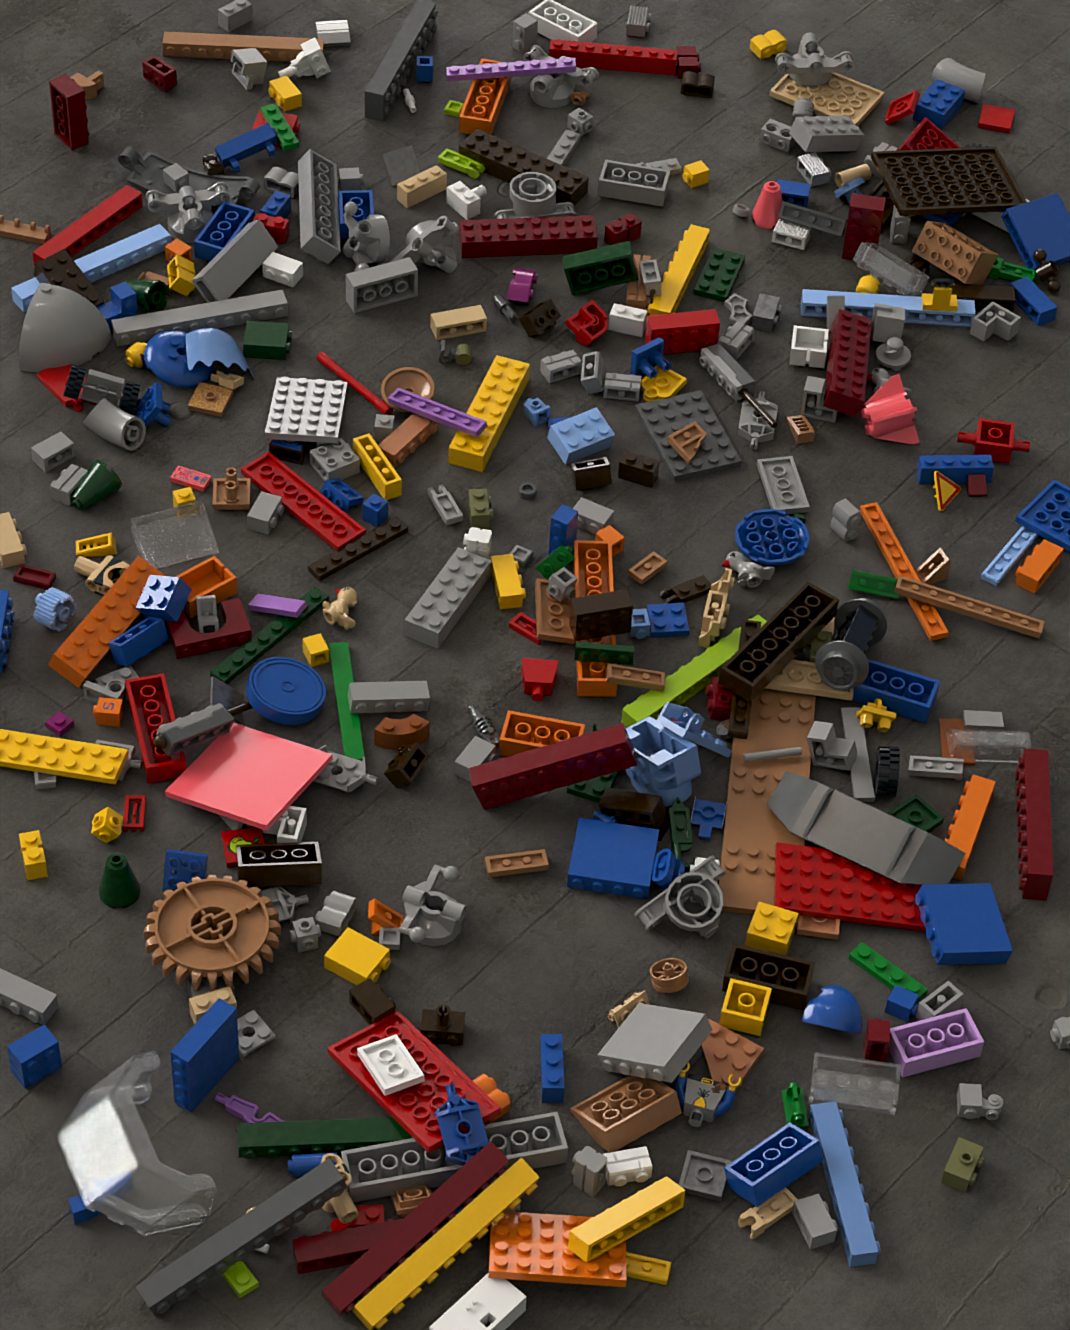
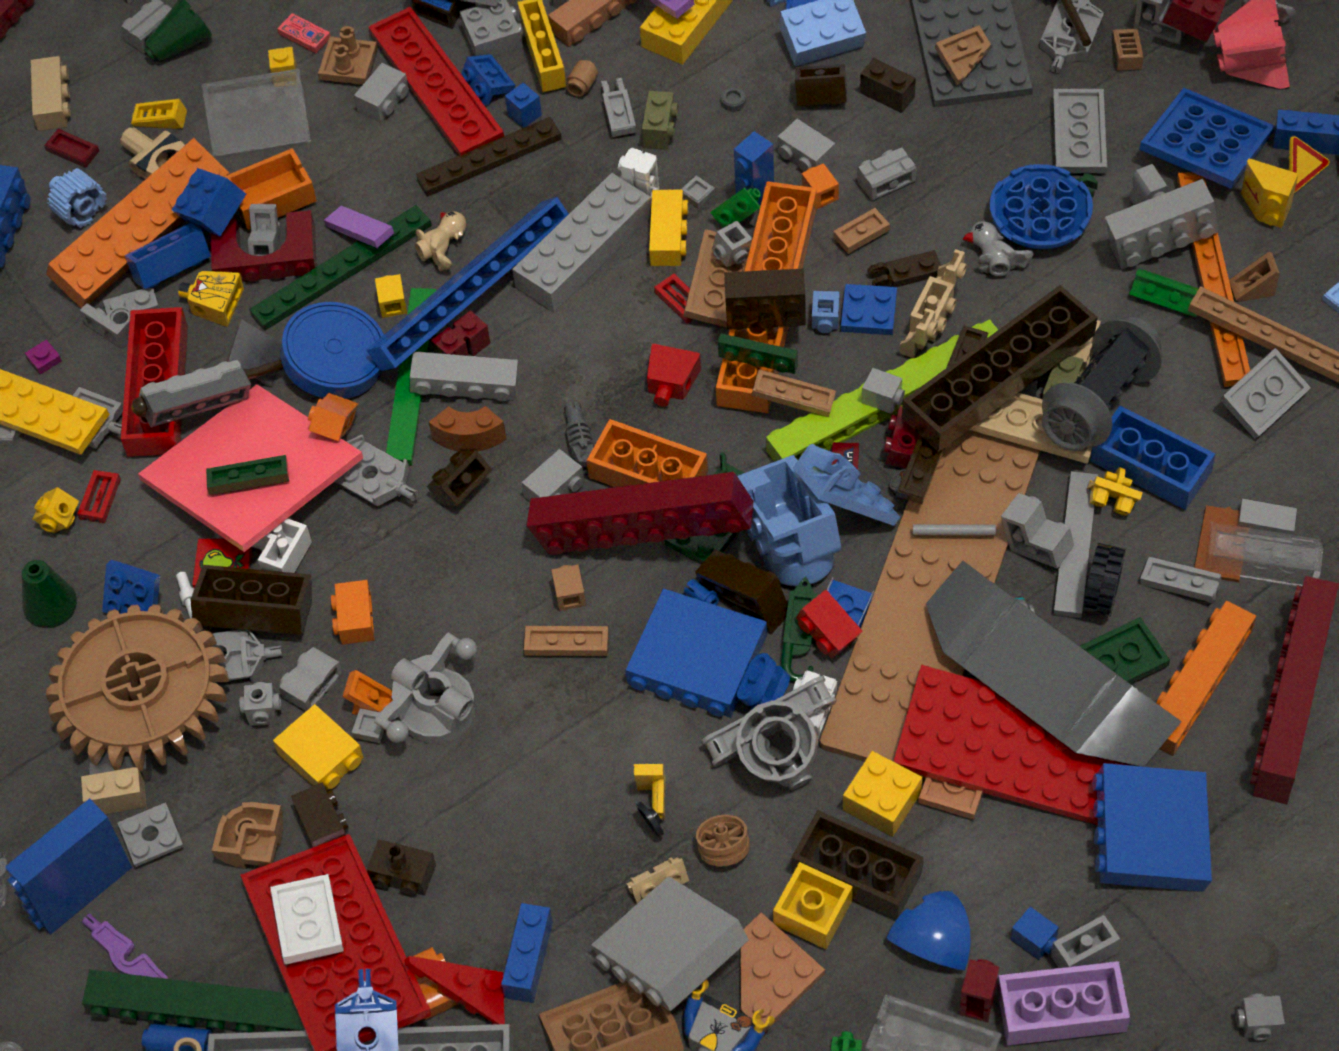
camera: 20 degrees right, 10 degrees up
orange brick [93,697,124,727] -> none
green plate [848,942,928,1003] -> none
none -> white bar [176,572,194,618]
none -> yellow torso [178,271,244,327]
none -> dark green plate [206,455,289,495]
none -> medium nougat brick [212,802,283,869]
none -> orange brick [307,393,358,441]
none -> orange piece [331,580,375,645]
none -> blue brick [366,197,569,371]
none -> red wing [404,956,505,1025]
none -> dark red piece [431,310,491,356]
none -> medium nougat brick [552,564,586,611]
none -> medium nougat brick [566,60,598,97]
none -> yellow piece [634,764,666,838]
none -> red brick [795,590,863,659]
none -> light grey brick [857,147,916,201]
none -> light grey brick [862,368,905,414]
none -> light grey brick [1105,179,1219,270]
none -> blue piece [1139,88,1275,189]
none -> light grey plate [1219,348,1311,439]
none -> yellow slope [1241,159,1298,228]

